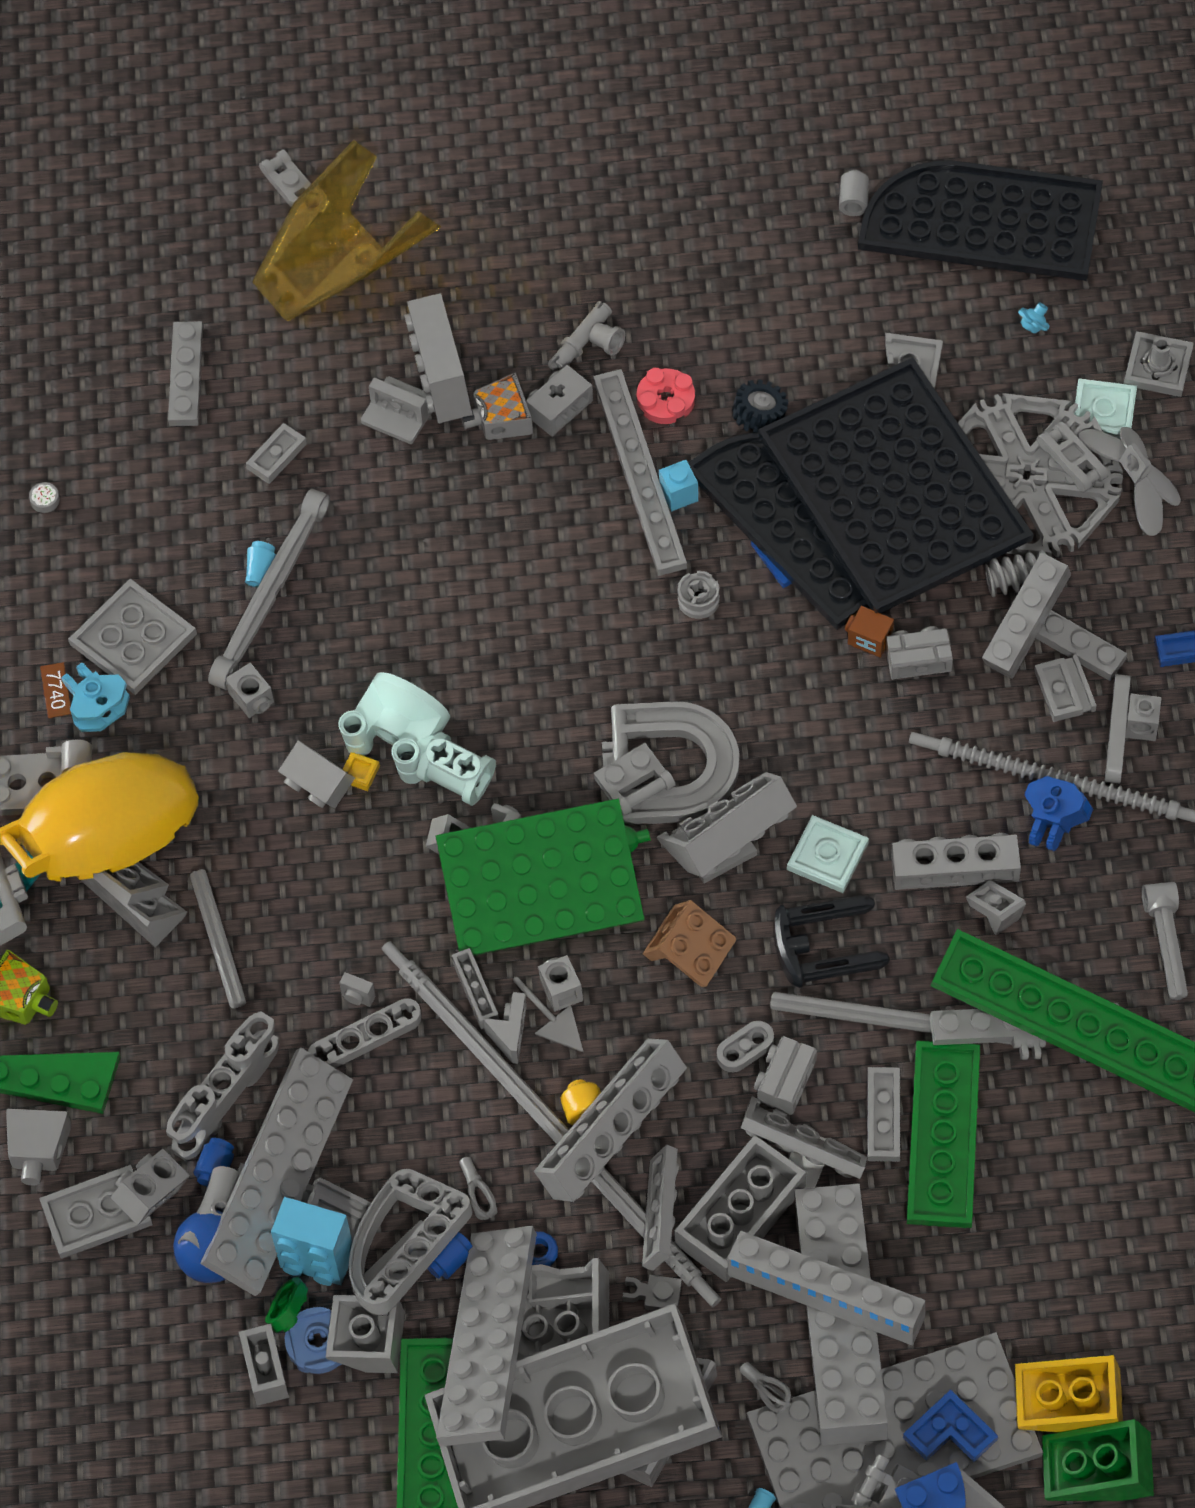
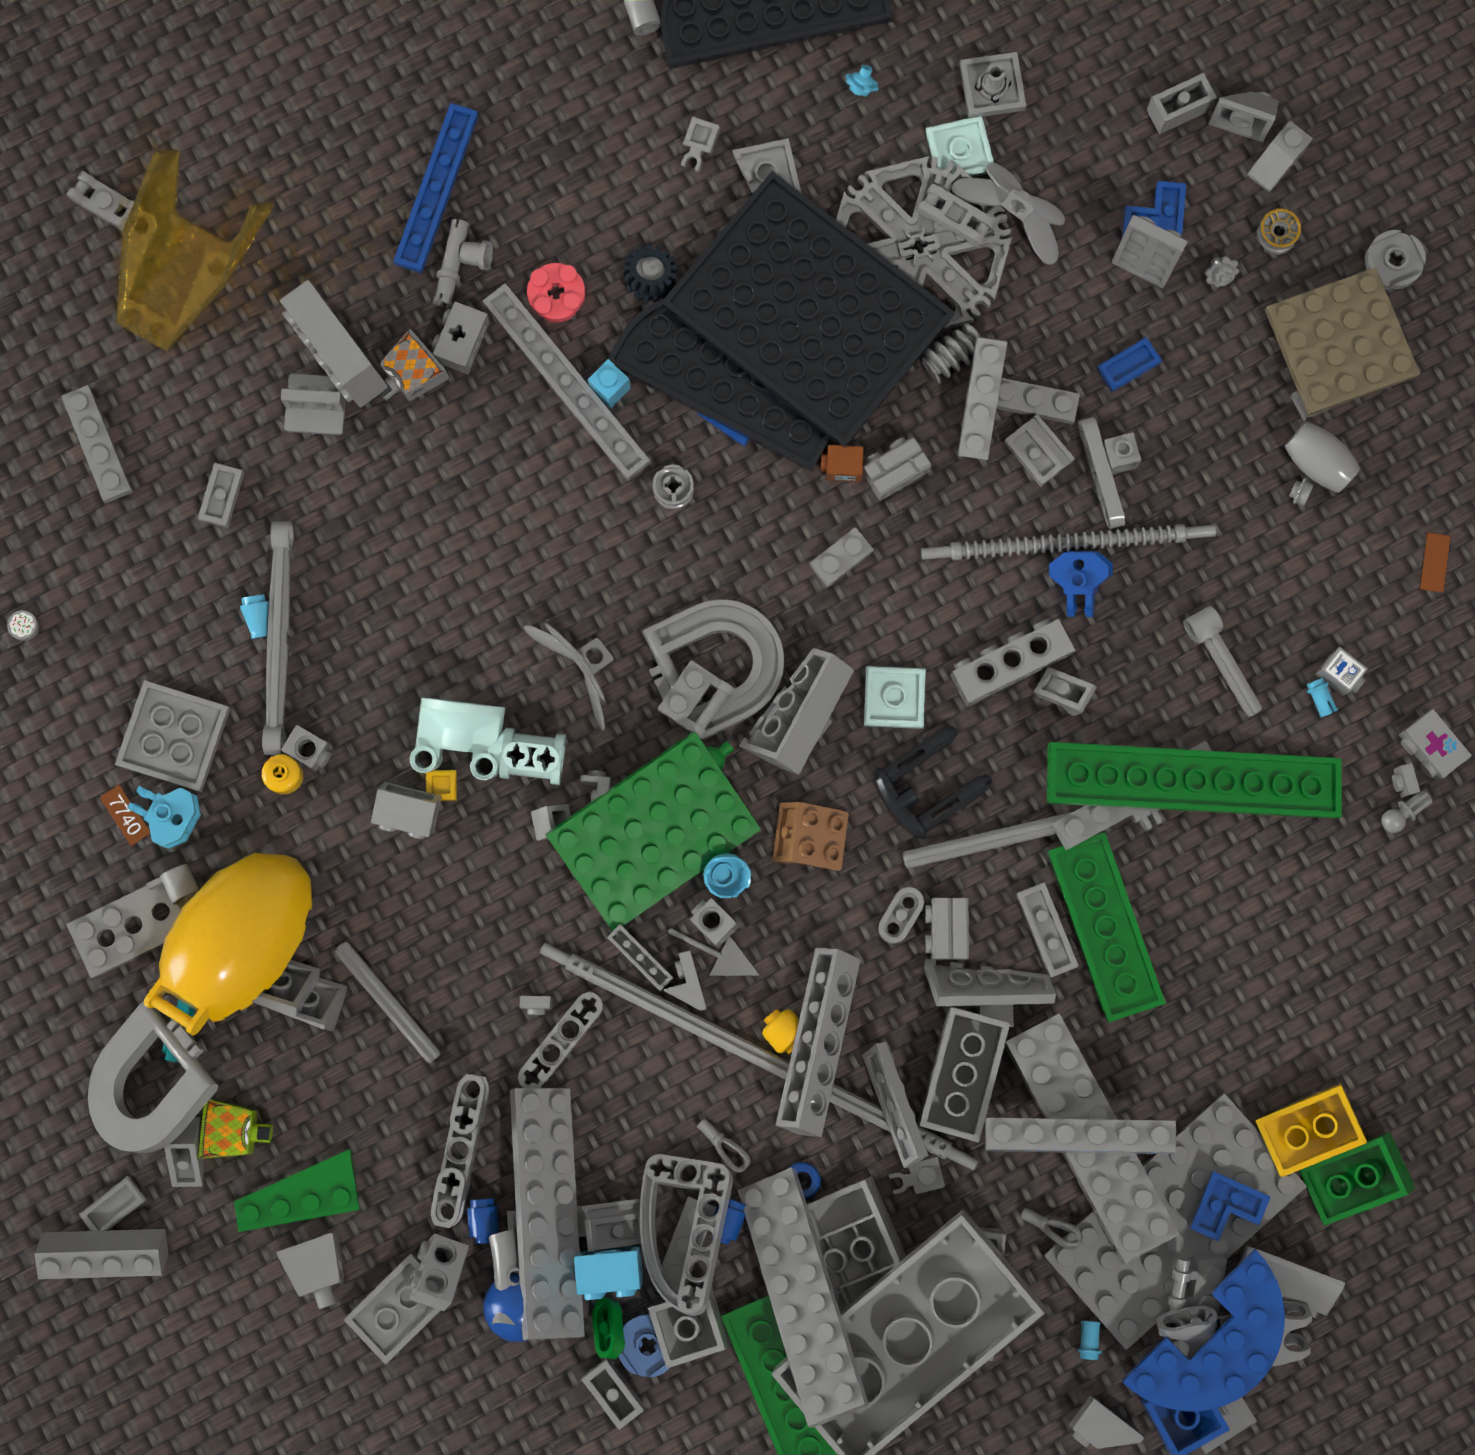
camera: 25 degrees left, 20 degrees up
none -> yellow head [262,754,303,794]
none -> blue plate [393,103,479,274]
none -> light grey piece [524,623,614,730]
none -> light grey plate [681,116,721,173]
none -> medium azure hair [703,853,751,898]
none -> light grey plate [809,527,874,588]

